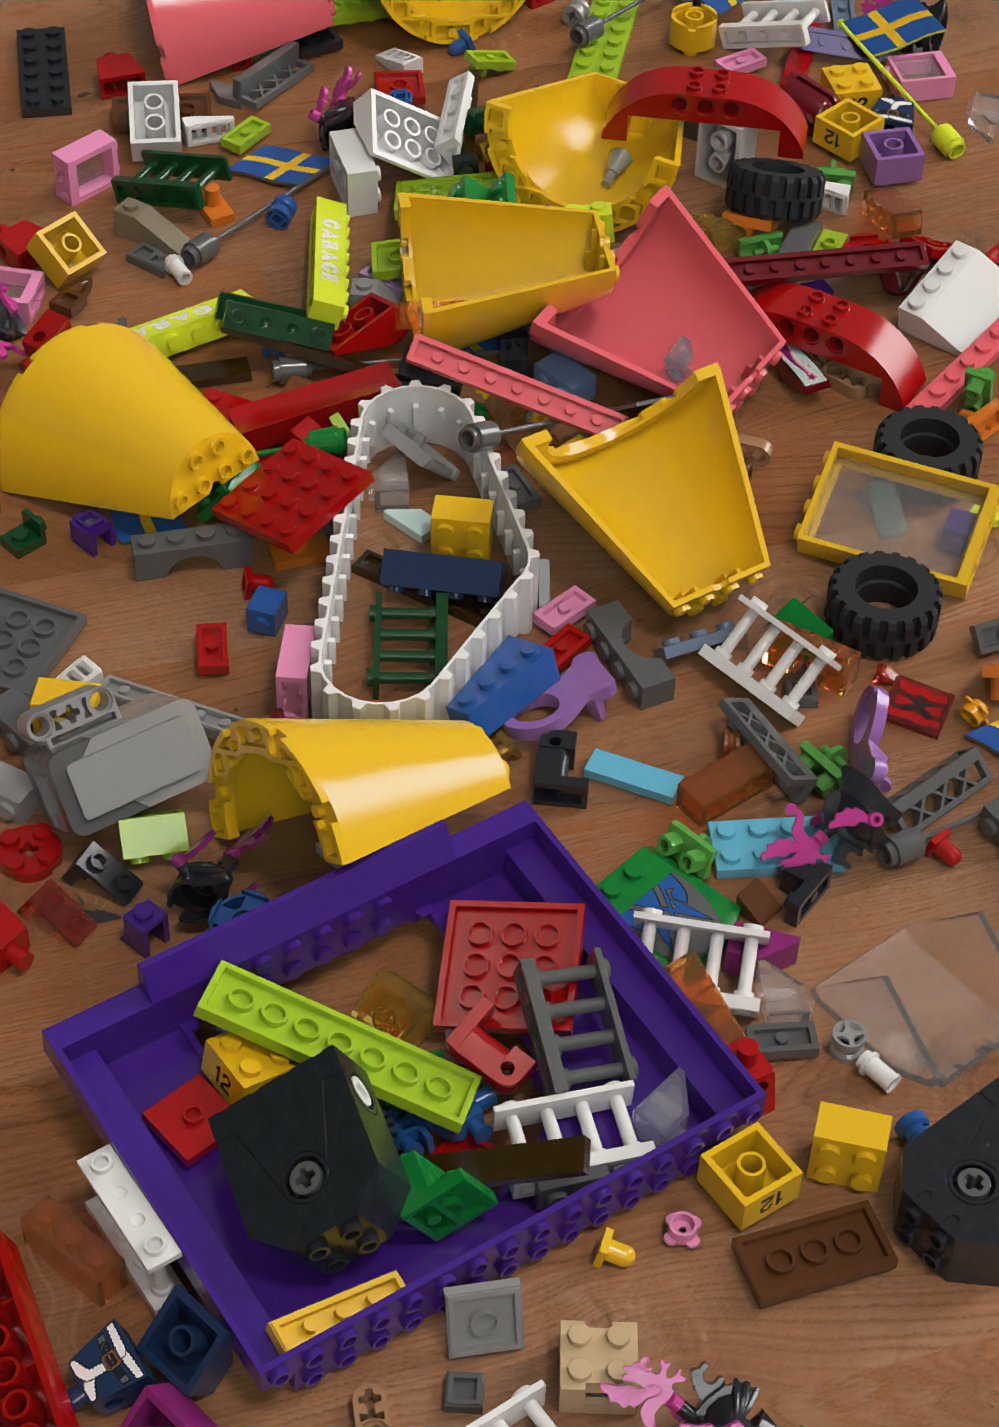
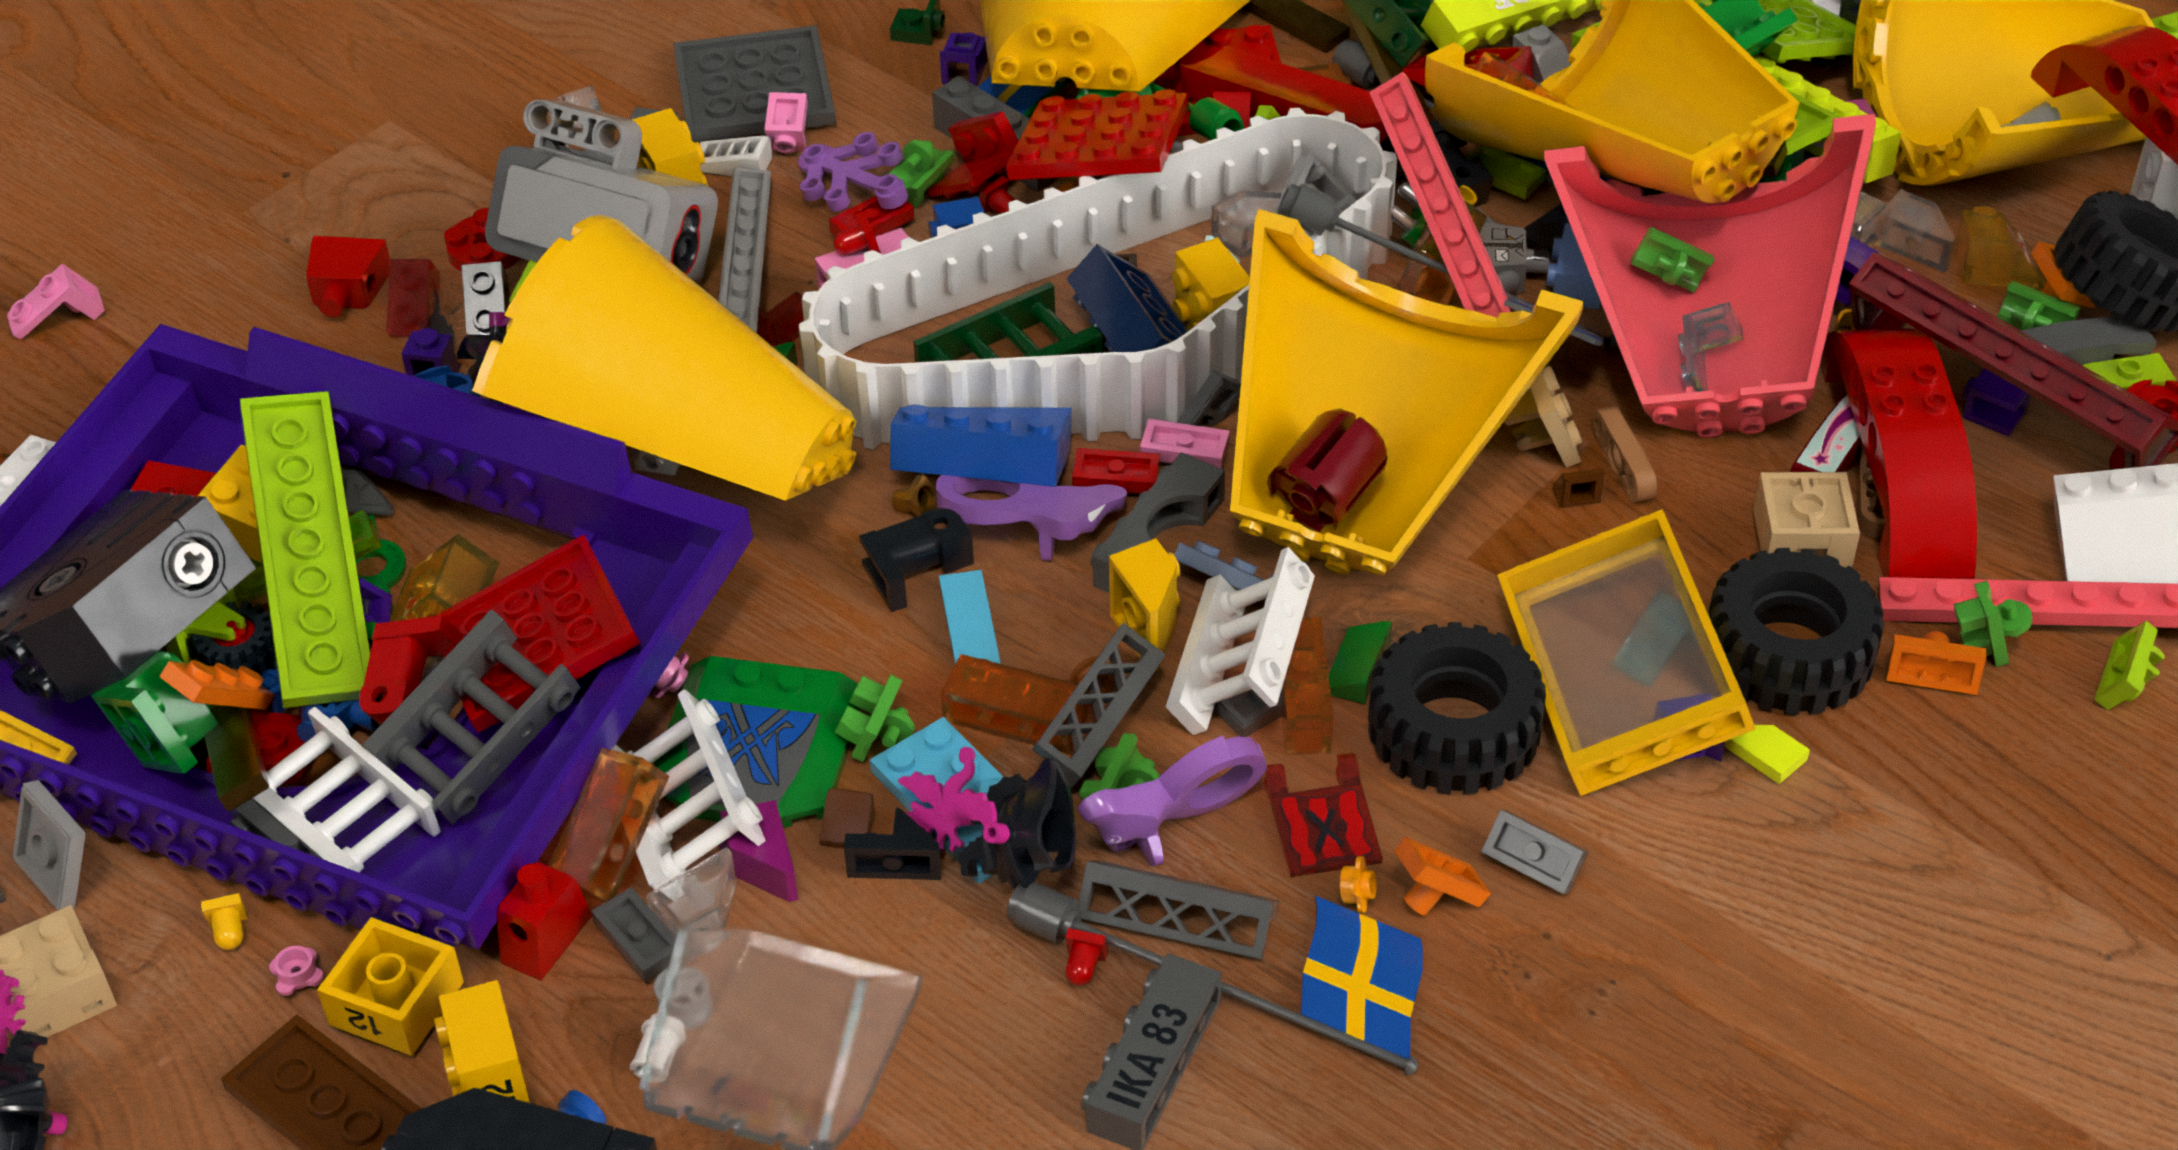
camera: 60 degrees right, 0 degrees up
clear slope [631,1067,689,1148] -> none
none -> orange plate [159,660,275,710]
none -> bright pink bracket [764,92,808,153]
none -> medium lavender plant [798,132,908,212]
none -> red piece [833,211,881,256]
none -> bright green hips [889,139,954,208]
none -> red bracket [926,111,1019,199]
none -> yellow slope [1109,538,1180,672]
none -> dark red cylinder [1267,408,1388,532]
none -> bright green hips [1630,226,1715,292]
none -> tan piece [1753,472,1860,568]

